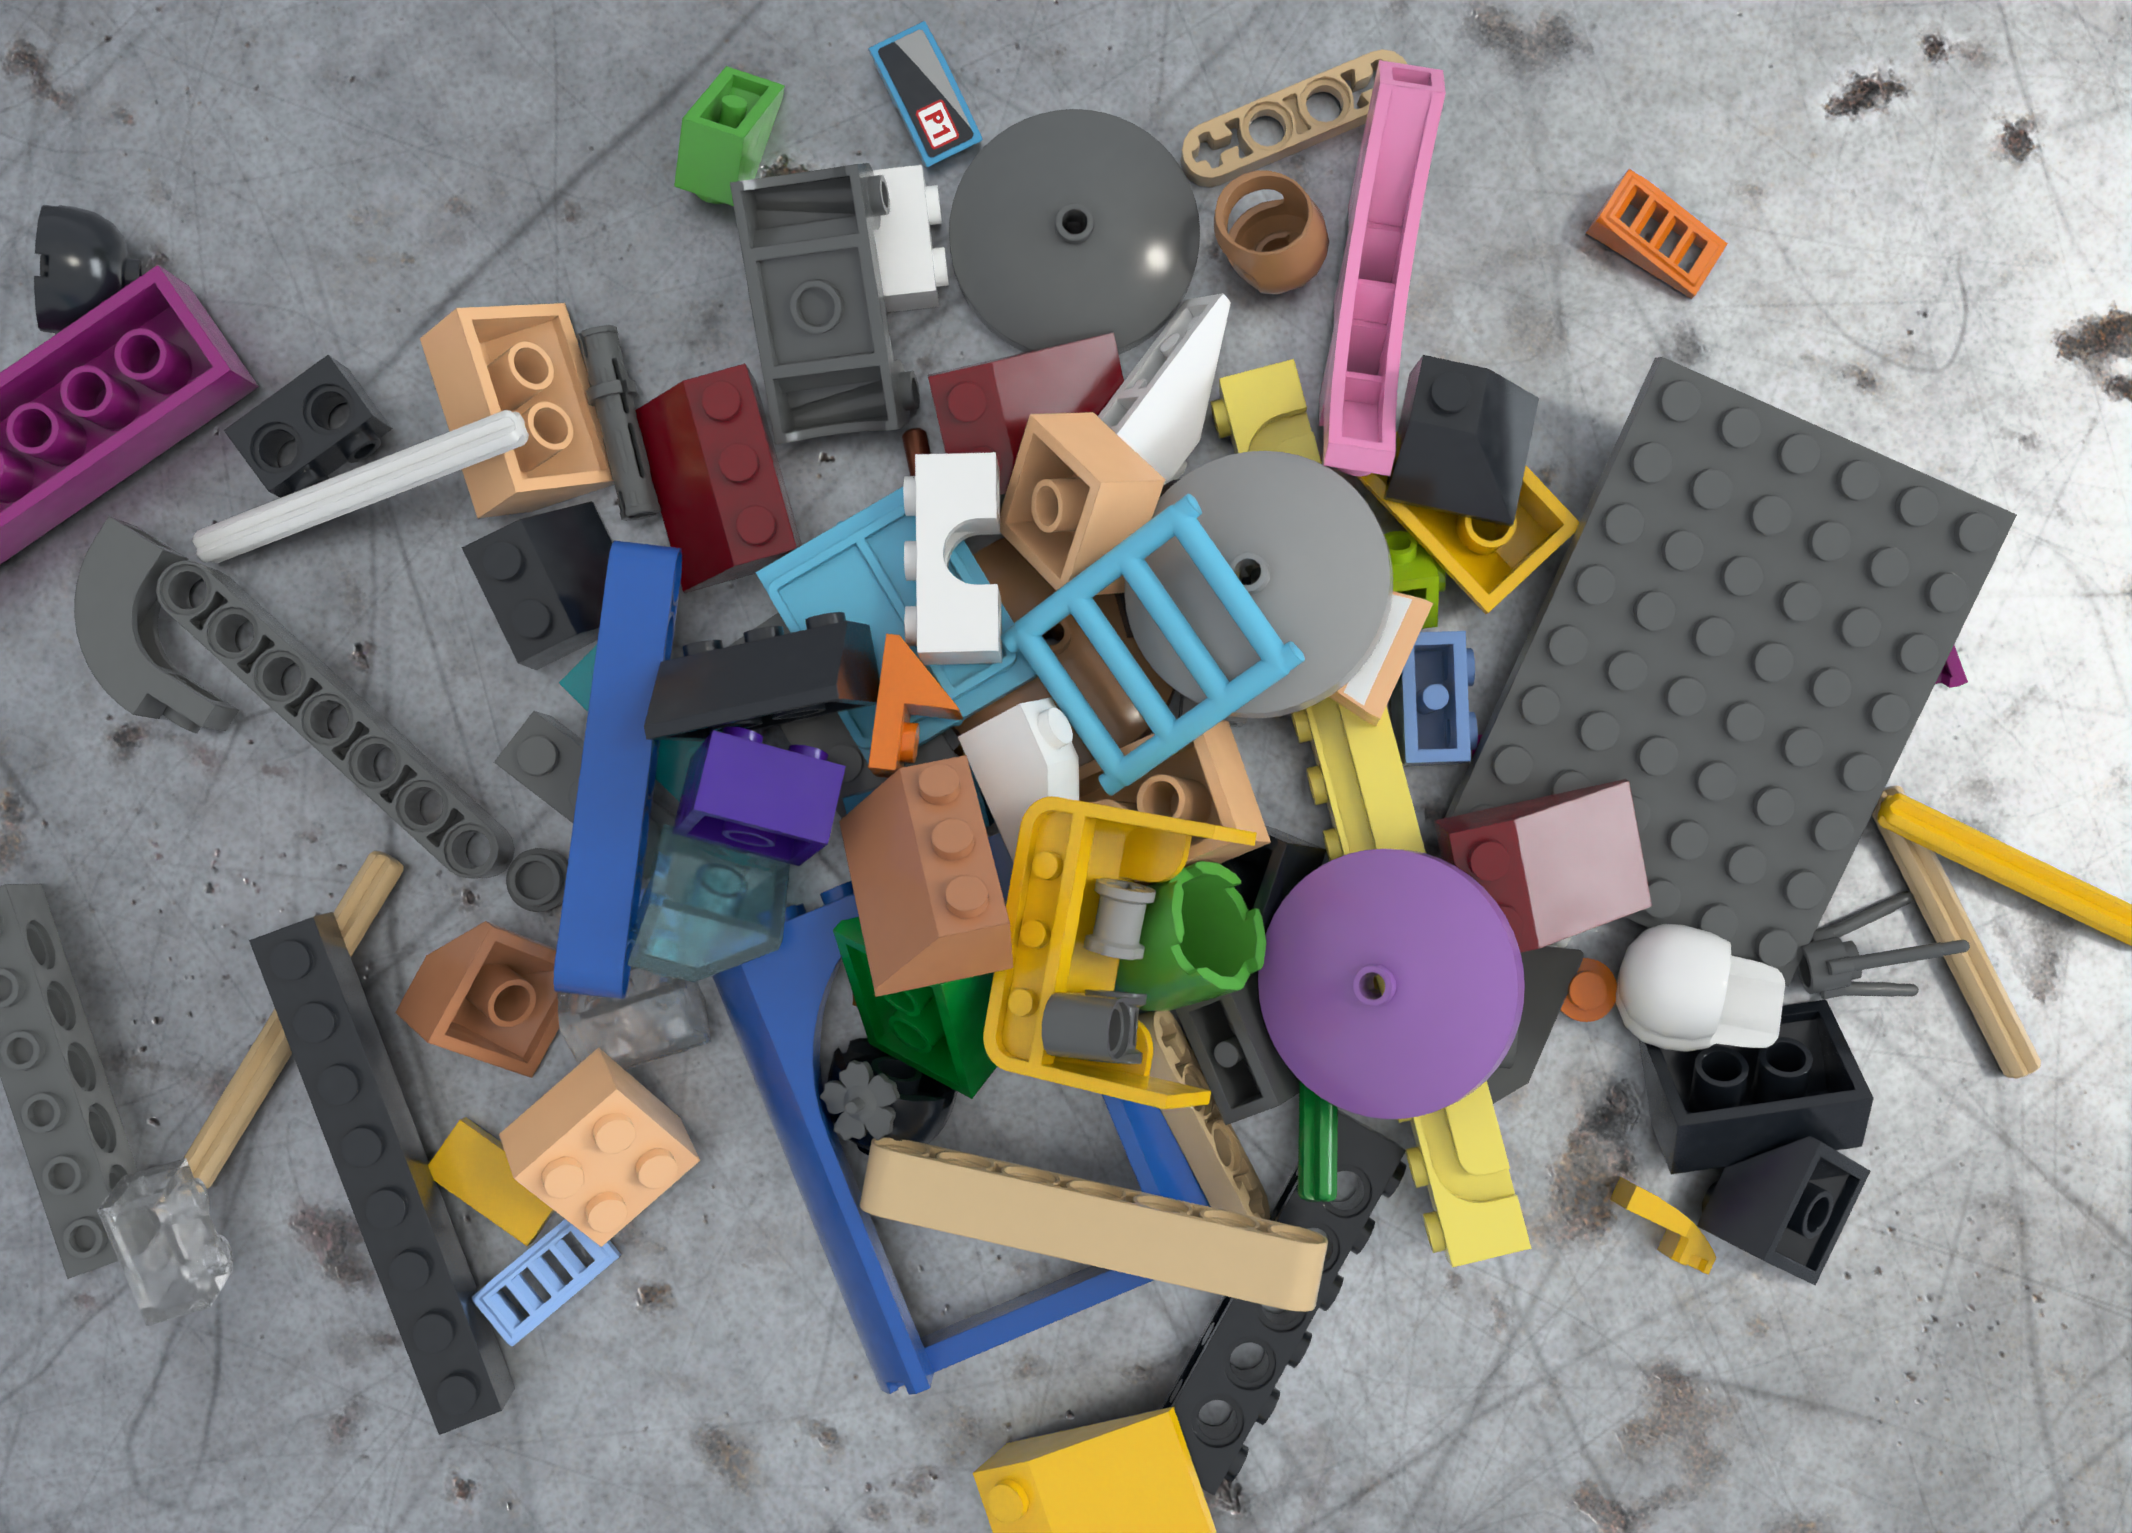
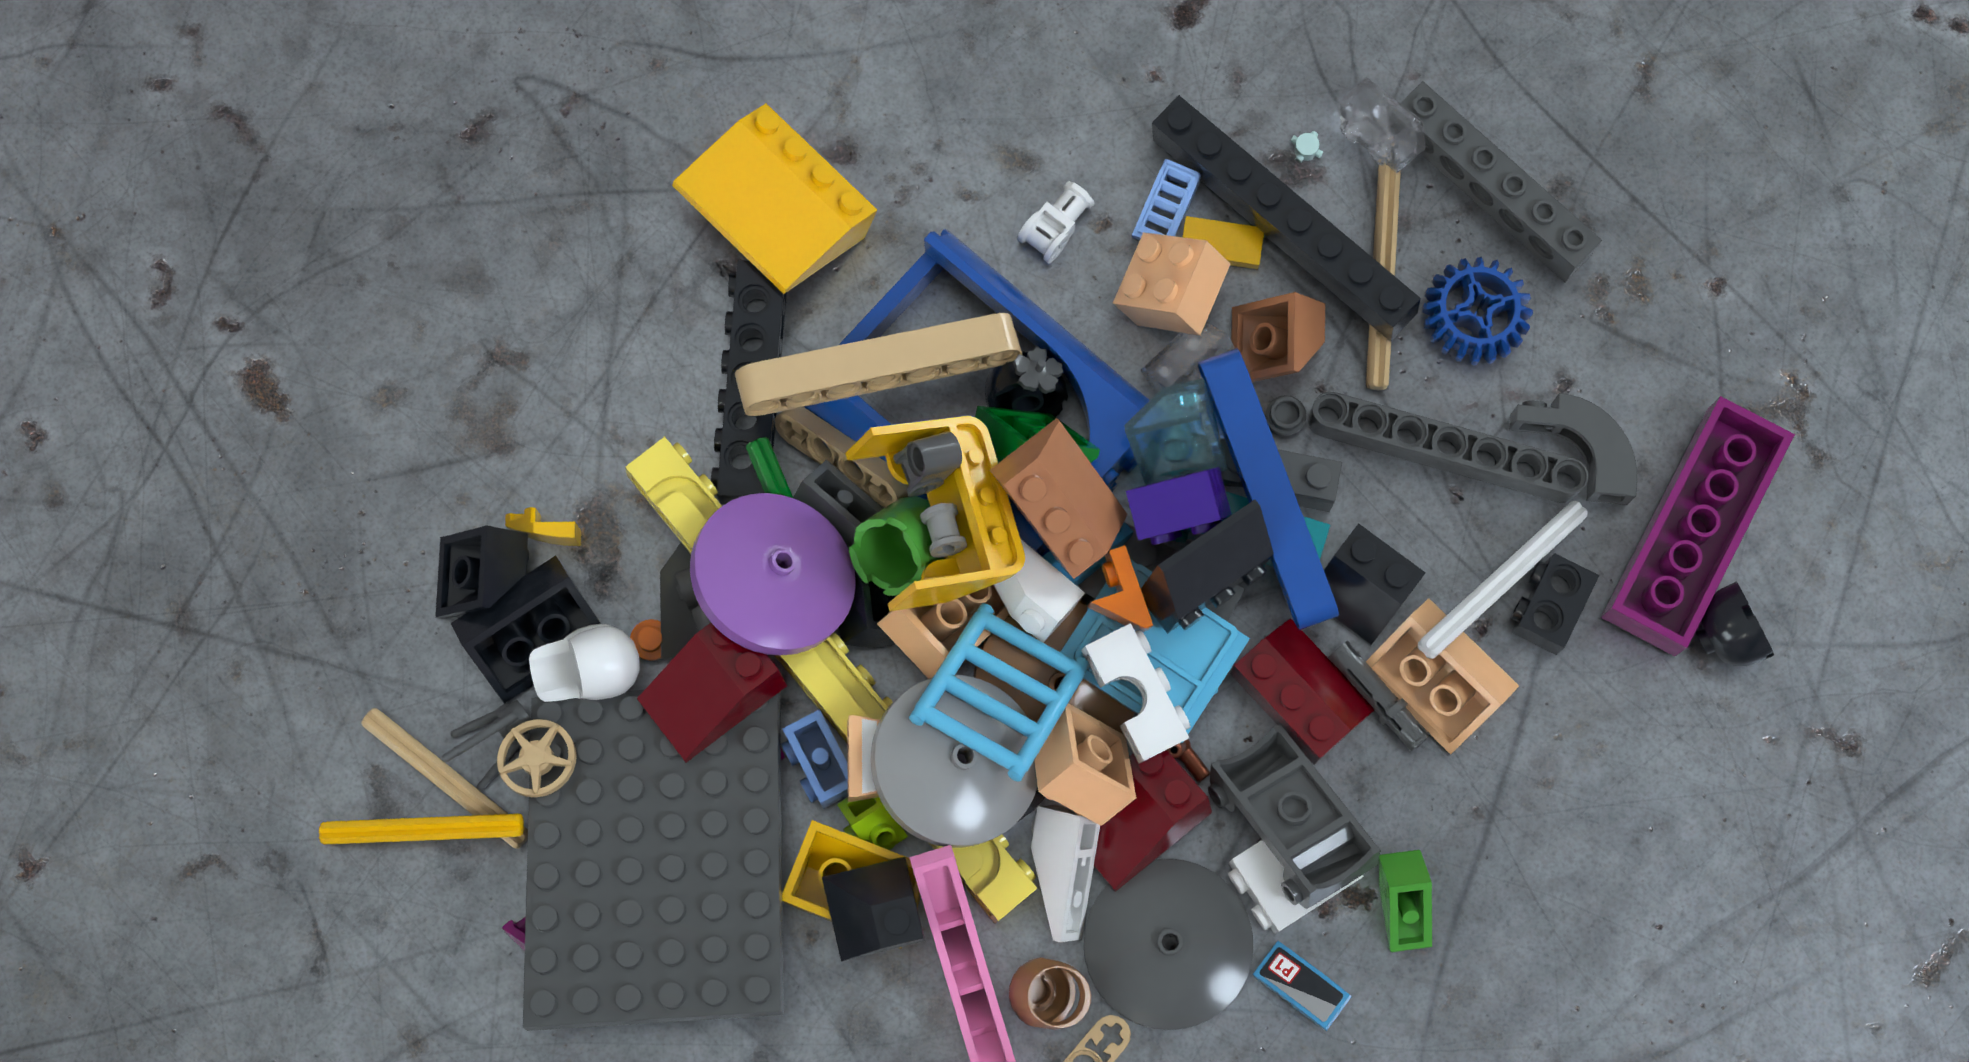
camera: 160 degrees right, 10 degrees down
none -> tan wheel [497,719,577,797]
none -> white connector [1017,181,1095,264]
none -> light aqua piece [1290,131,1323,163]
none -> blue gear [1422,257,1533,366]

